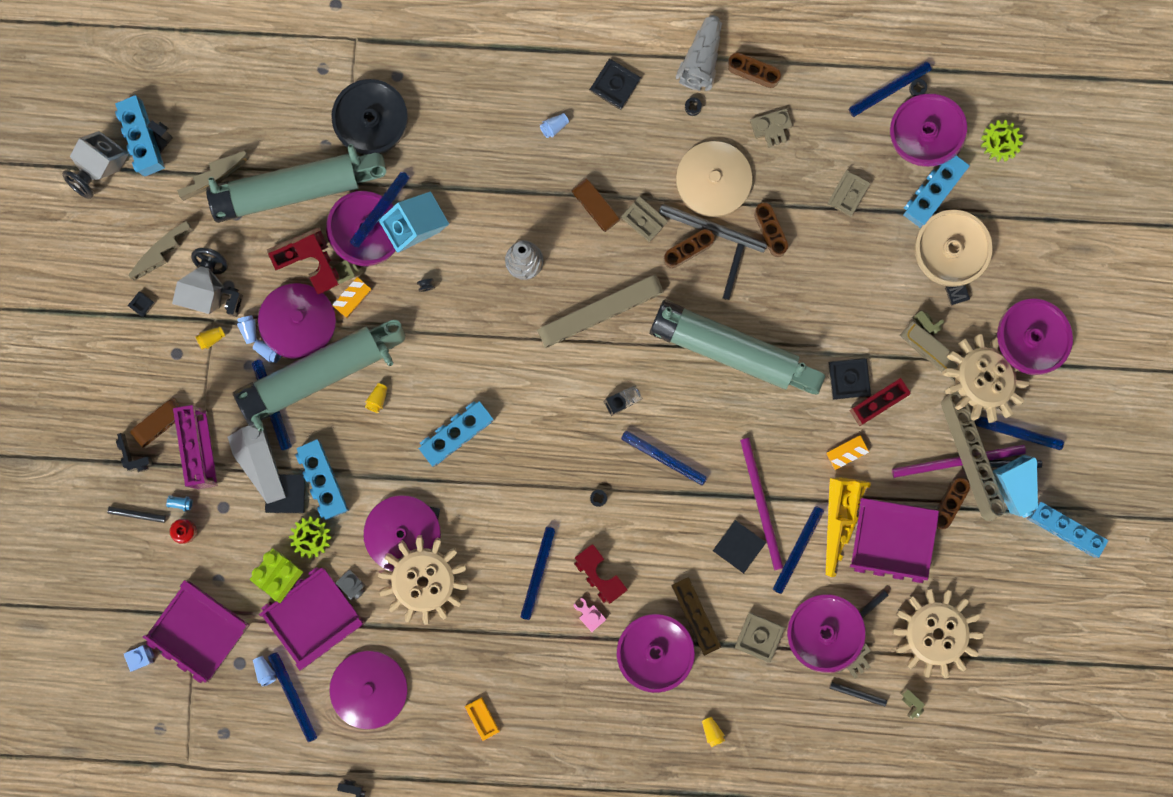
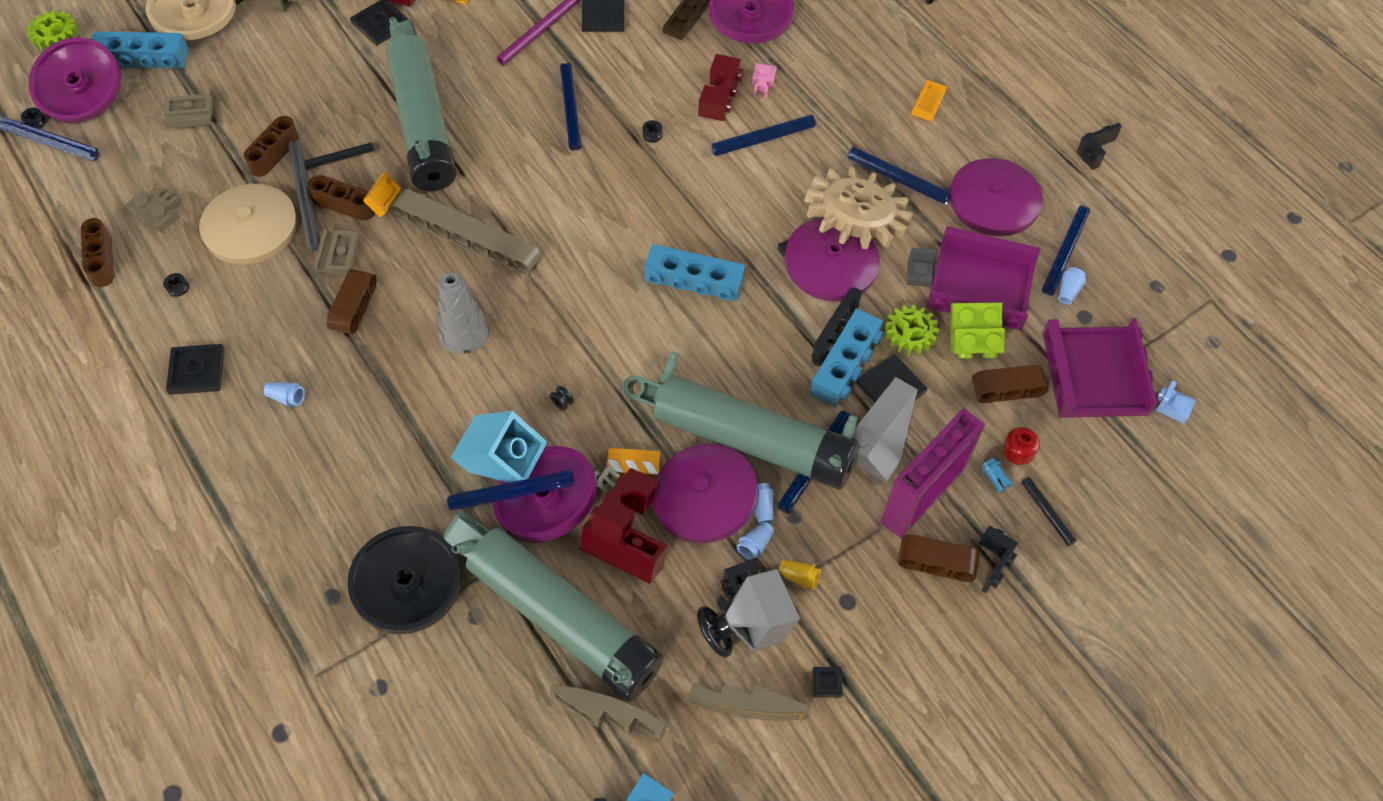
camera: 130 degrees left, 25 degrees down
yellow cone [365,383,388,413] -> none
leg [603,385,643,417] -> none
light grey cone [676,15,722,91] -> none
none -> light orange tile [363,172,402,217]
none -> black plate [811,288,862,366]
none -> clear blue axle [848,146,952,205]
none -> reddish brown beam [972,365,1049,403]

